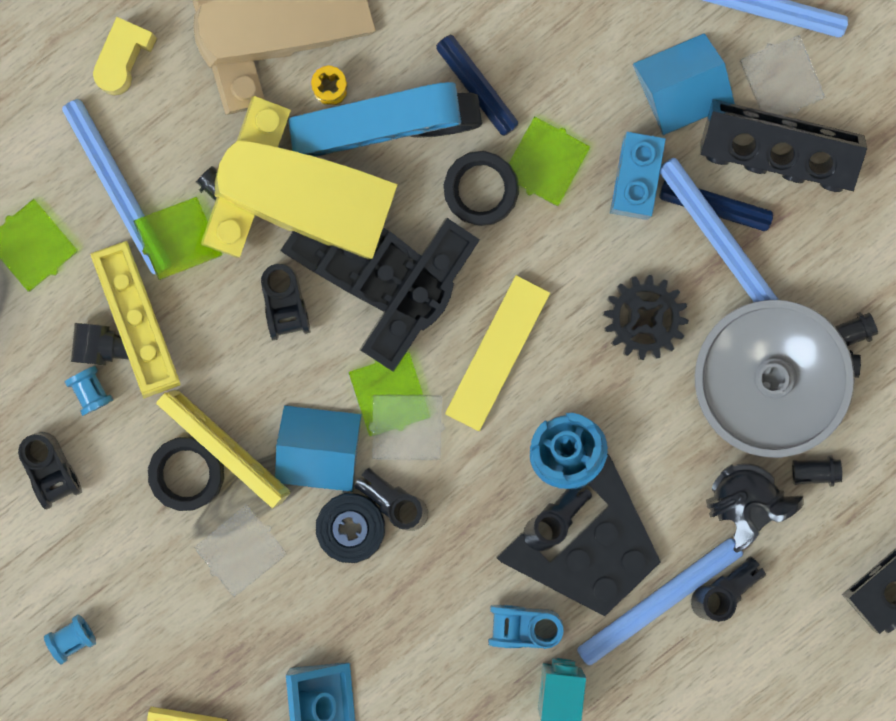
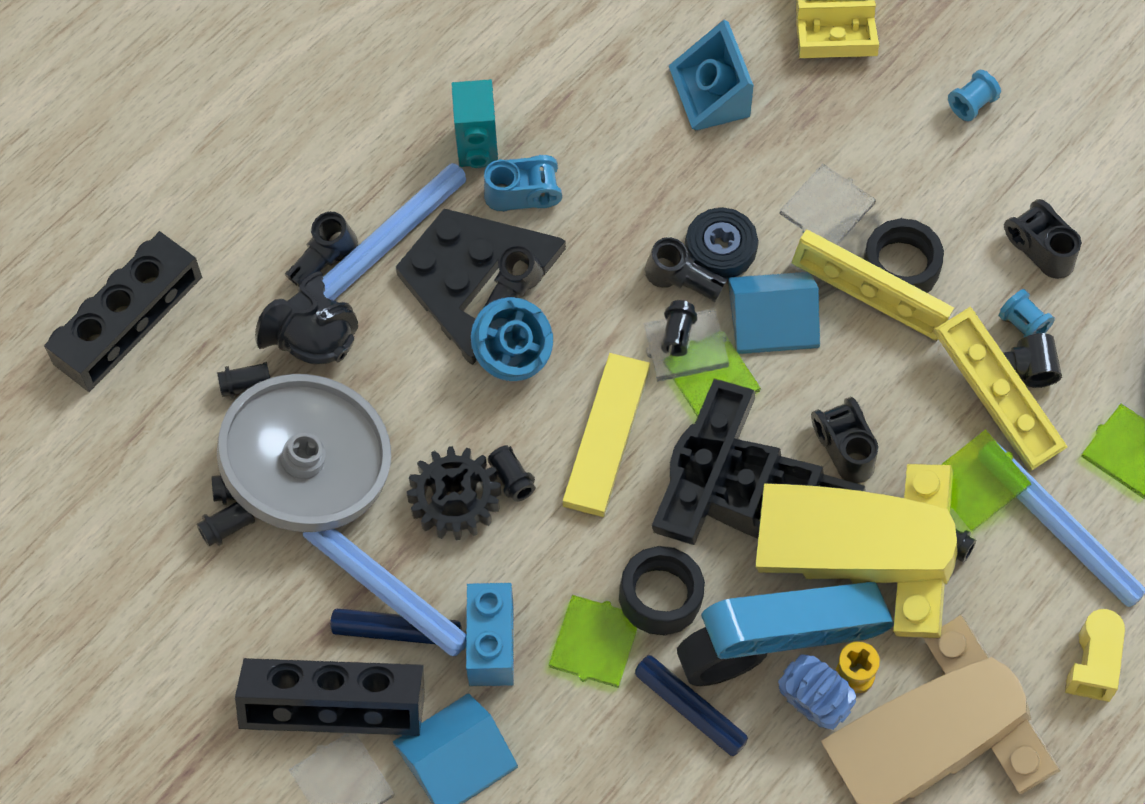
camera: 170 degrees right, 25 degrees down
none -> black pin [487,445,536,502]
none -> black pin [661,300,698,357]
none -> medium blue gear [778,654,856,730]

